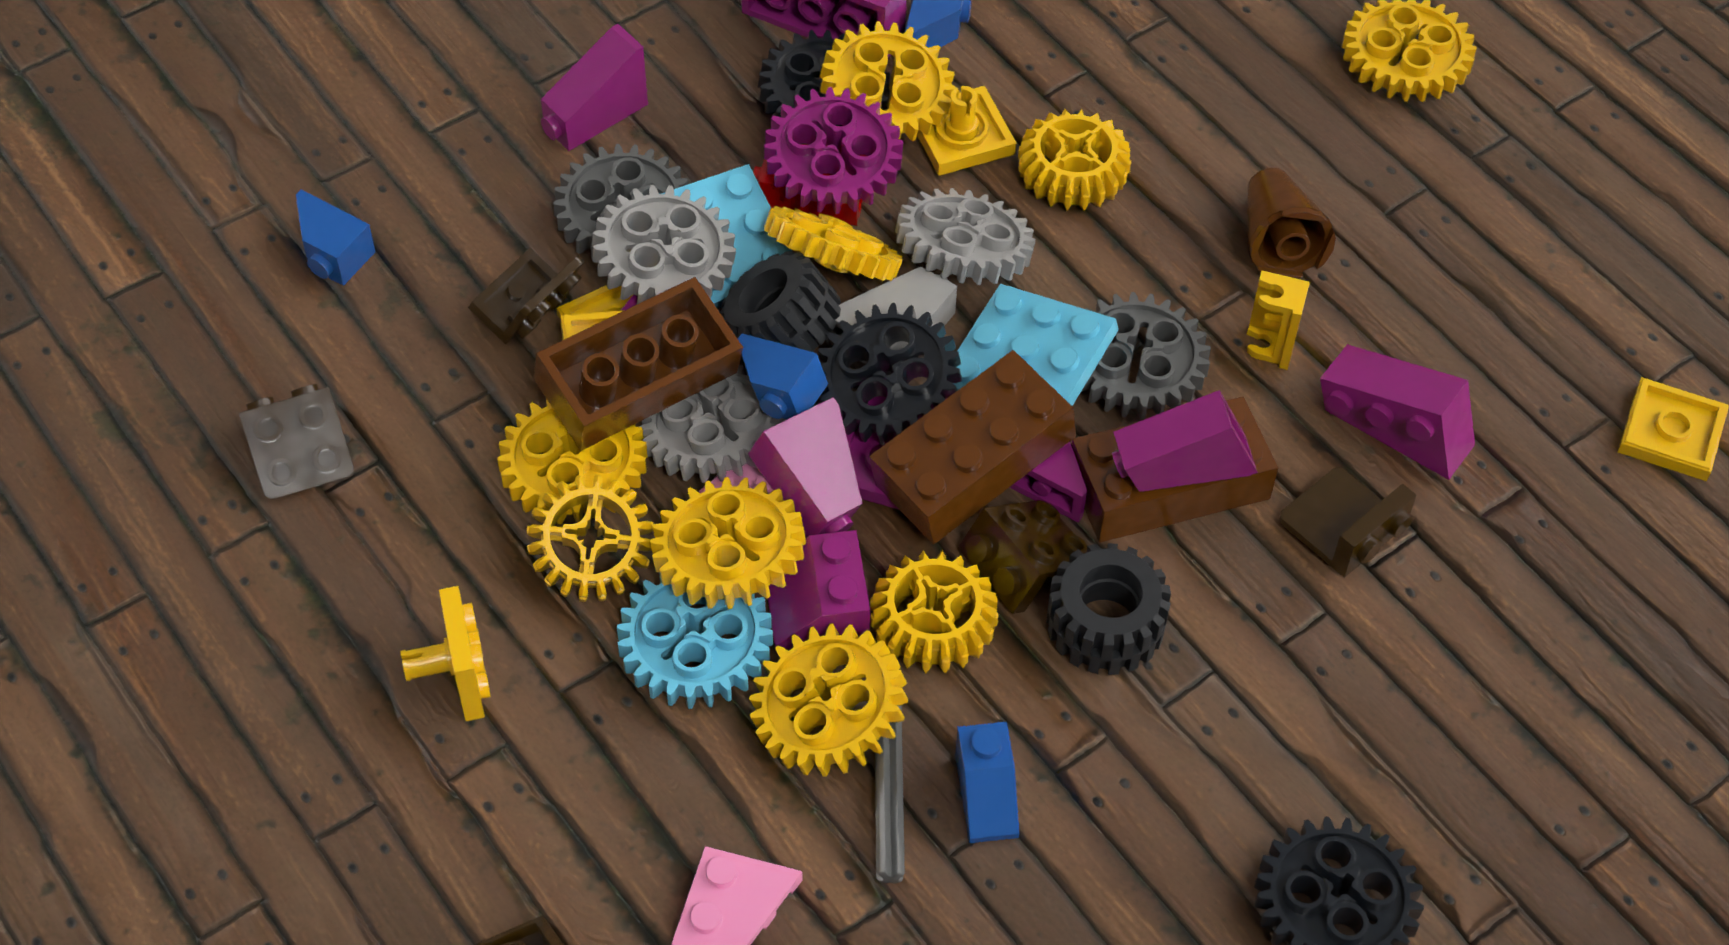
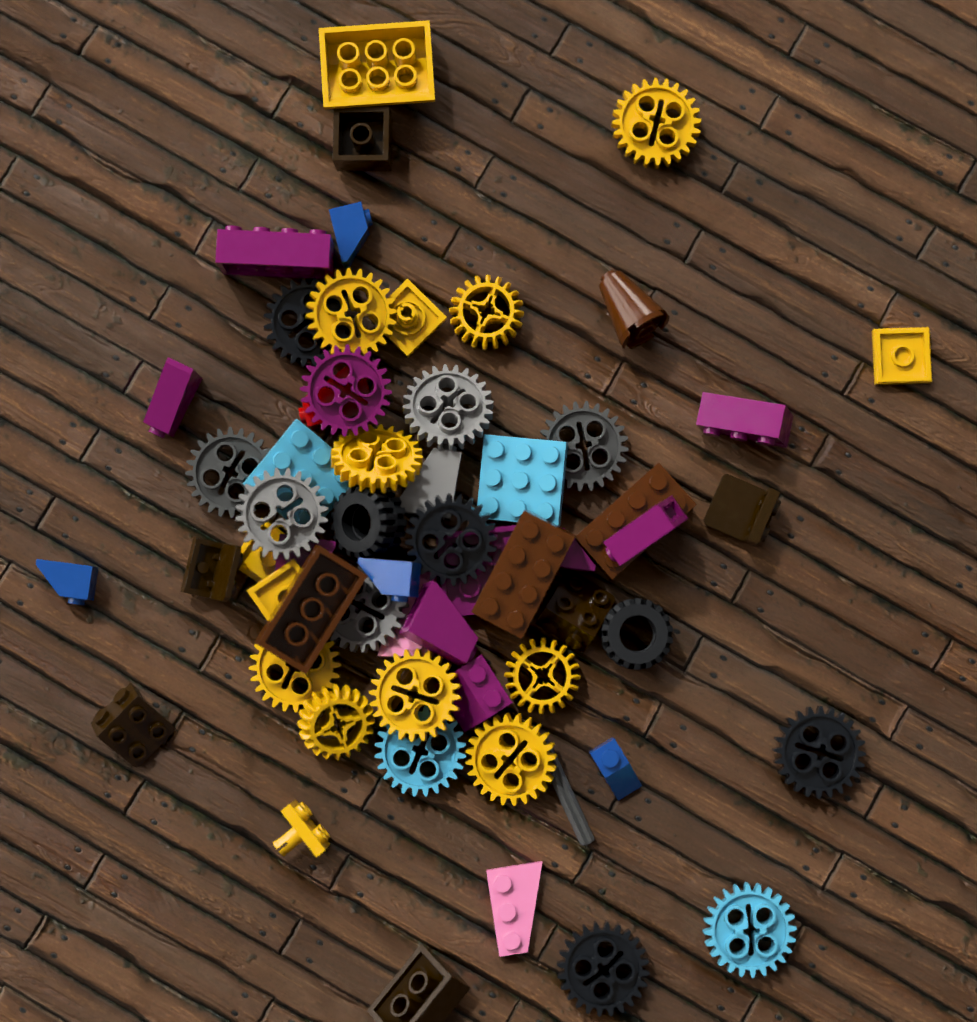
camera: 25 degrees left, 30 degrees up
yellow hinge [1247,271,1310,370] -> none

